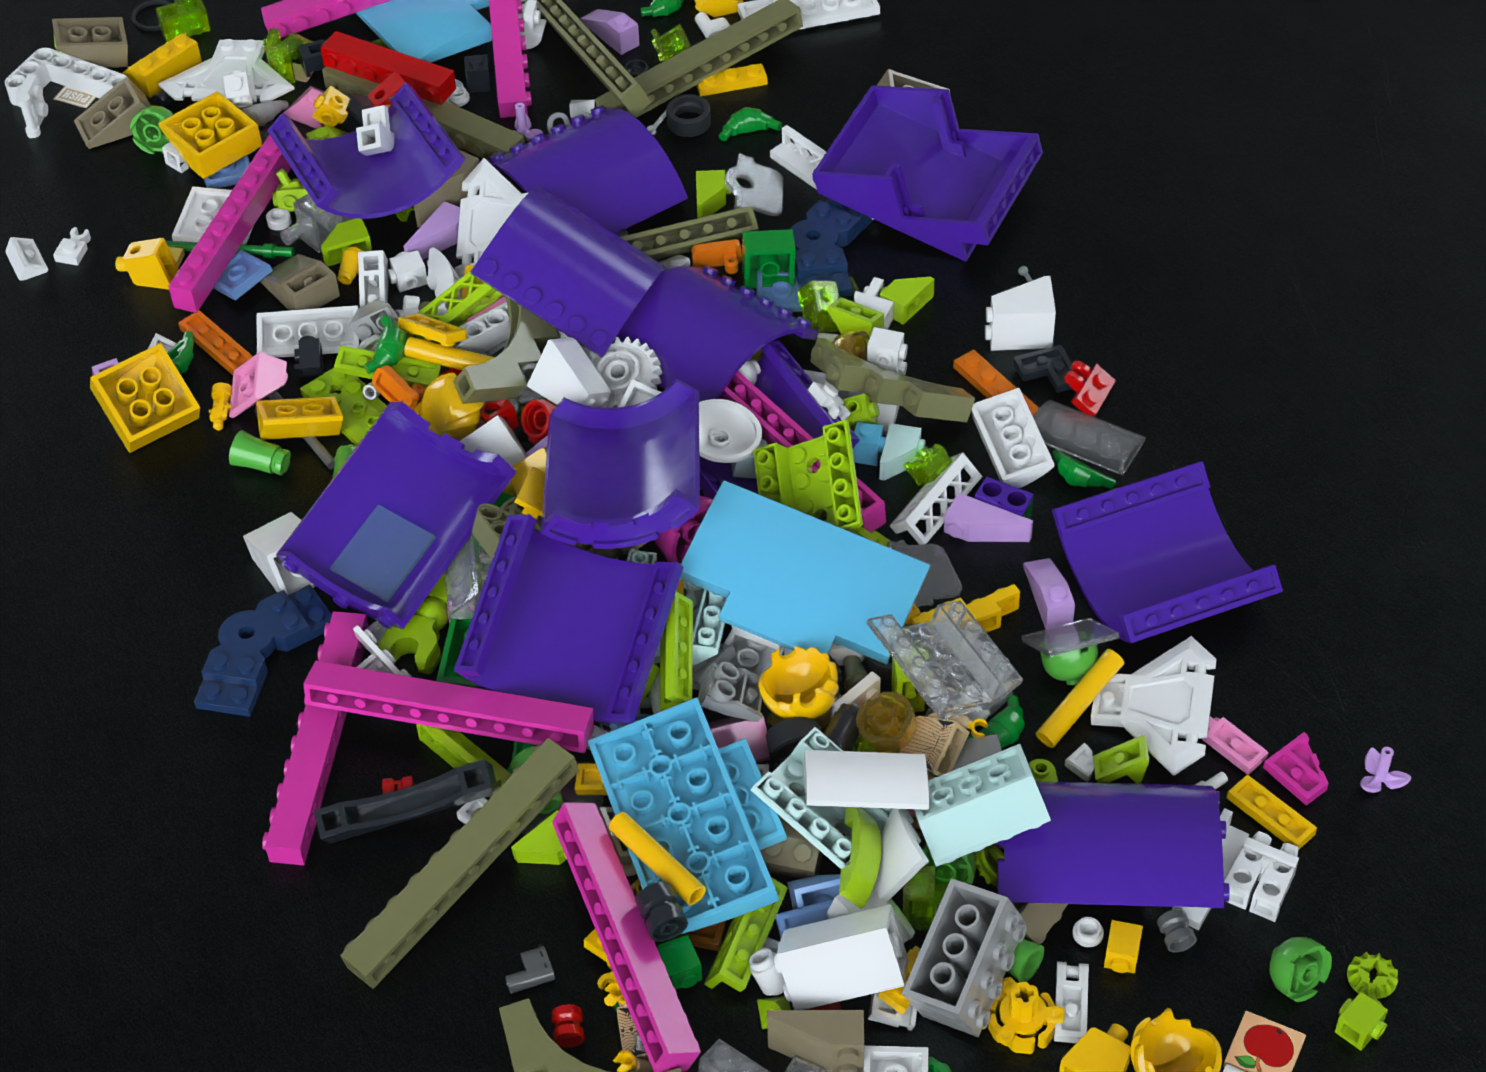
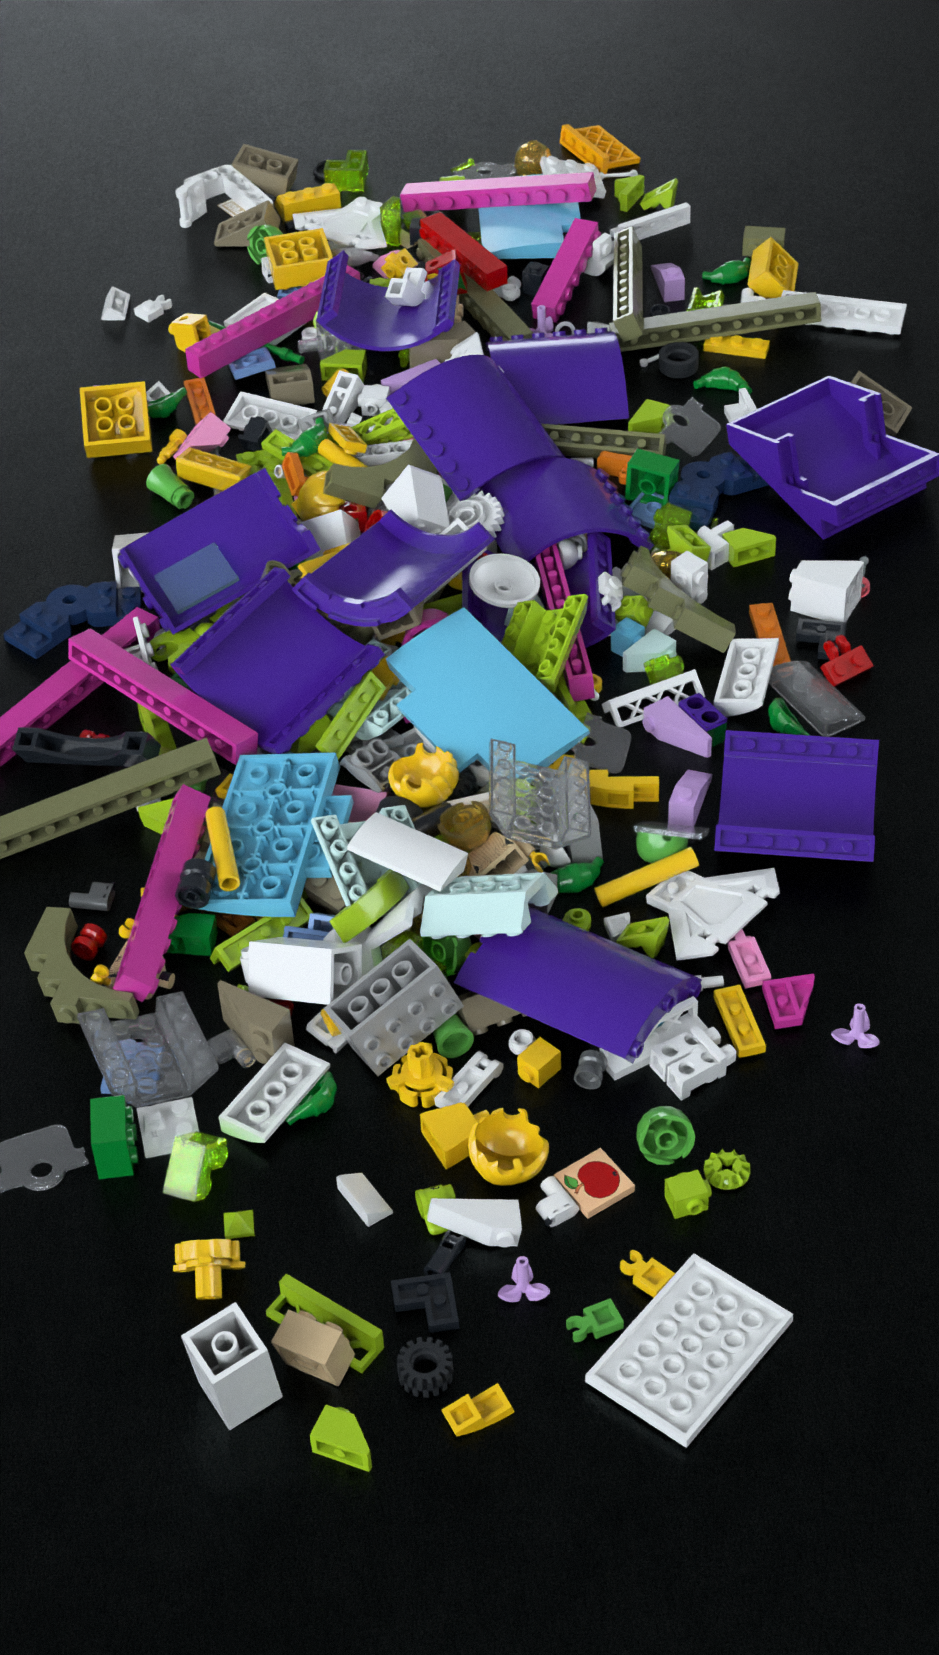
camera: 30 degrees right, 5 degrees down
white brick [223,70,257,109] -> none

